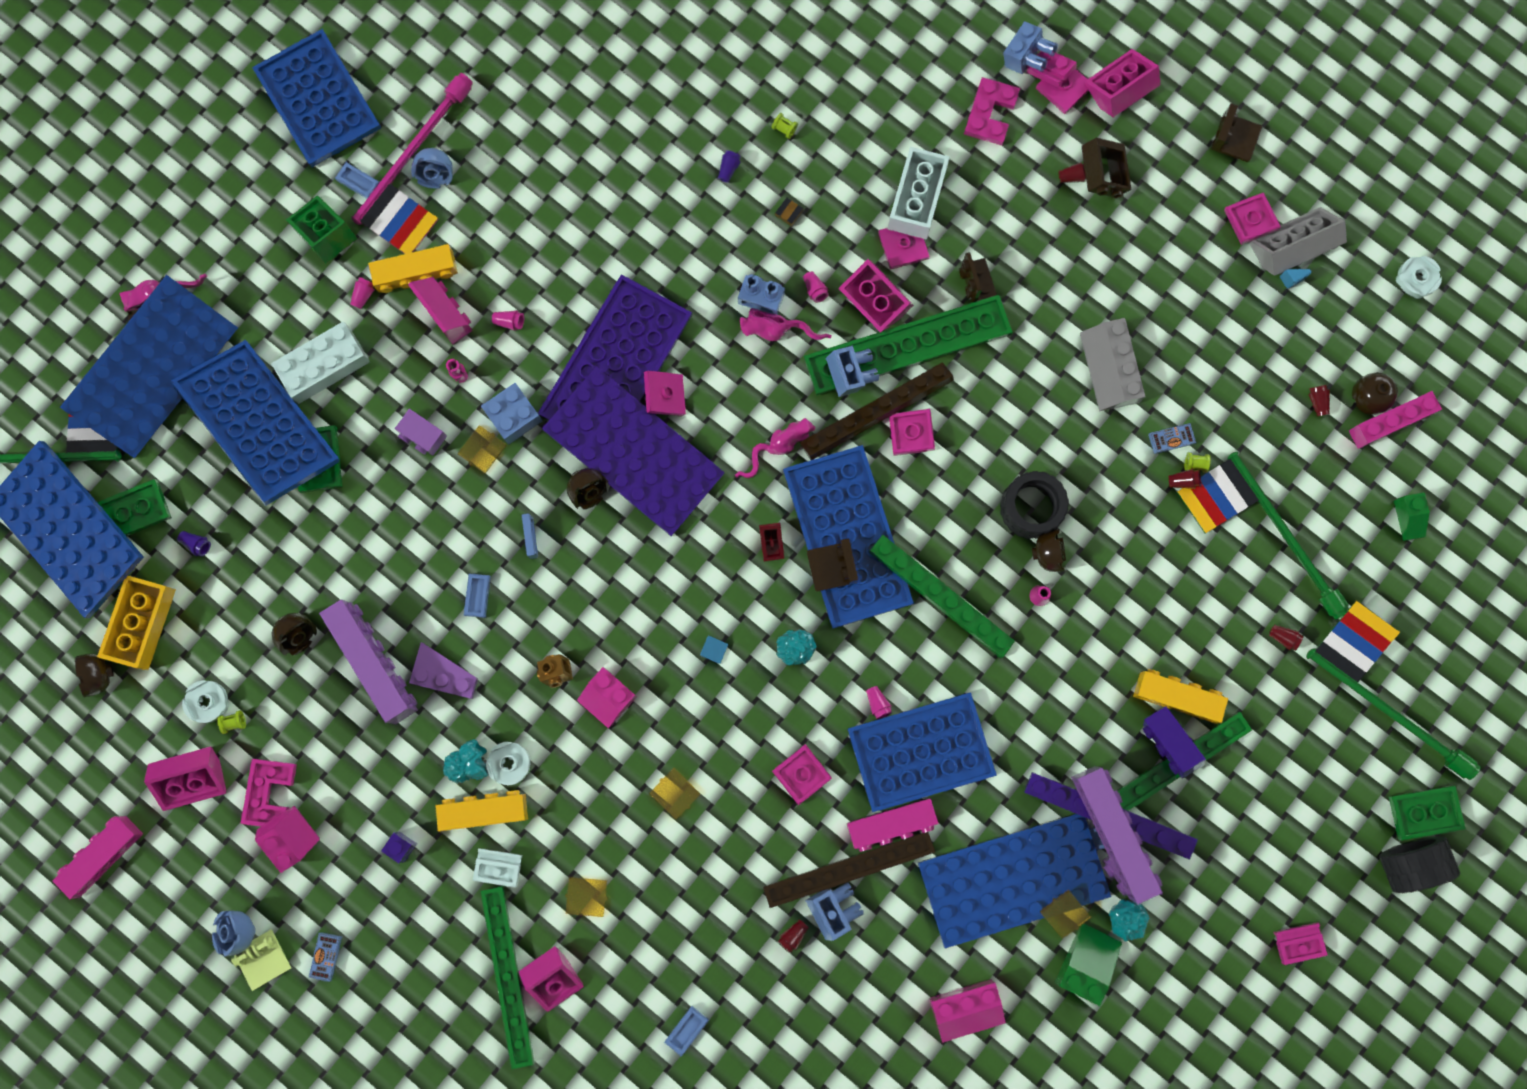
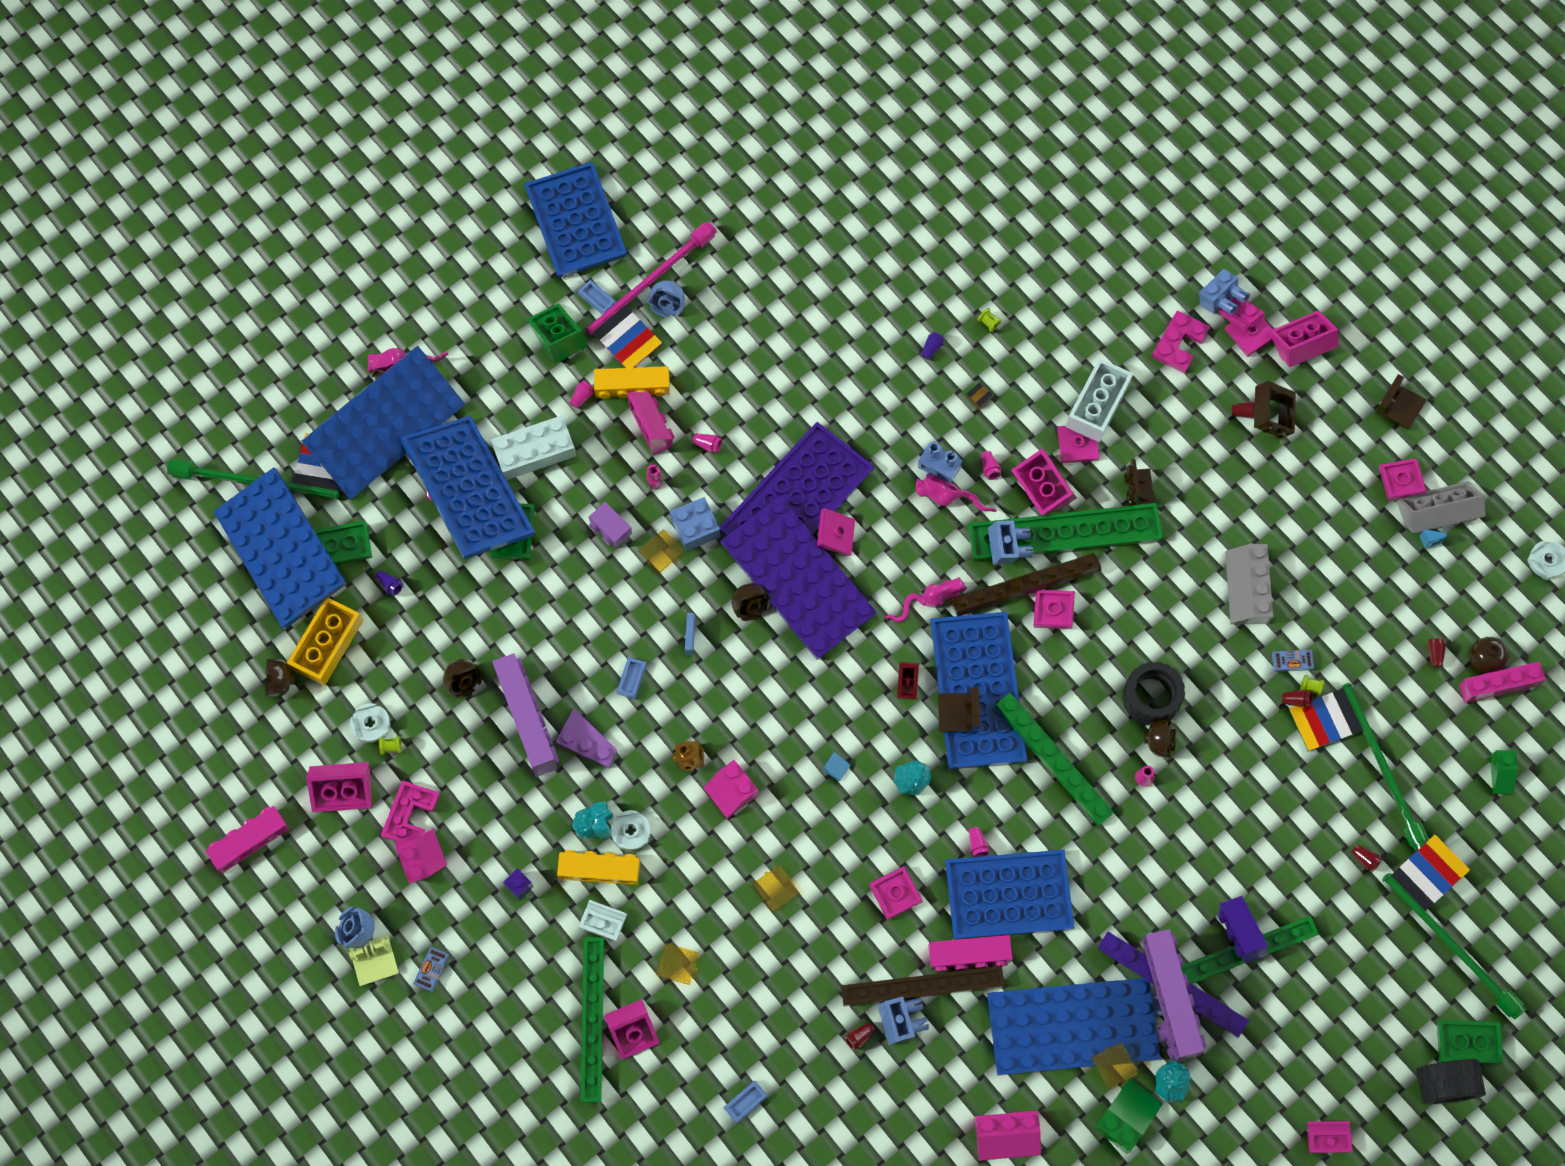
camera: 10 degrees right, 10 degrees down
yellow brick [1133,669,1228,724] -> none

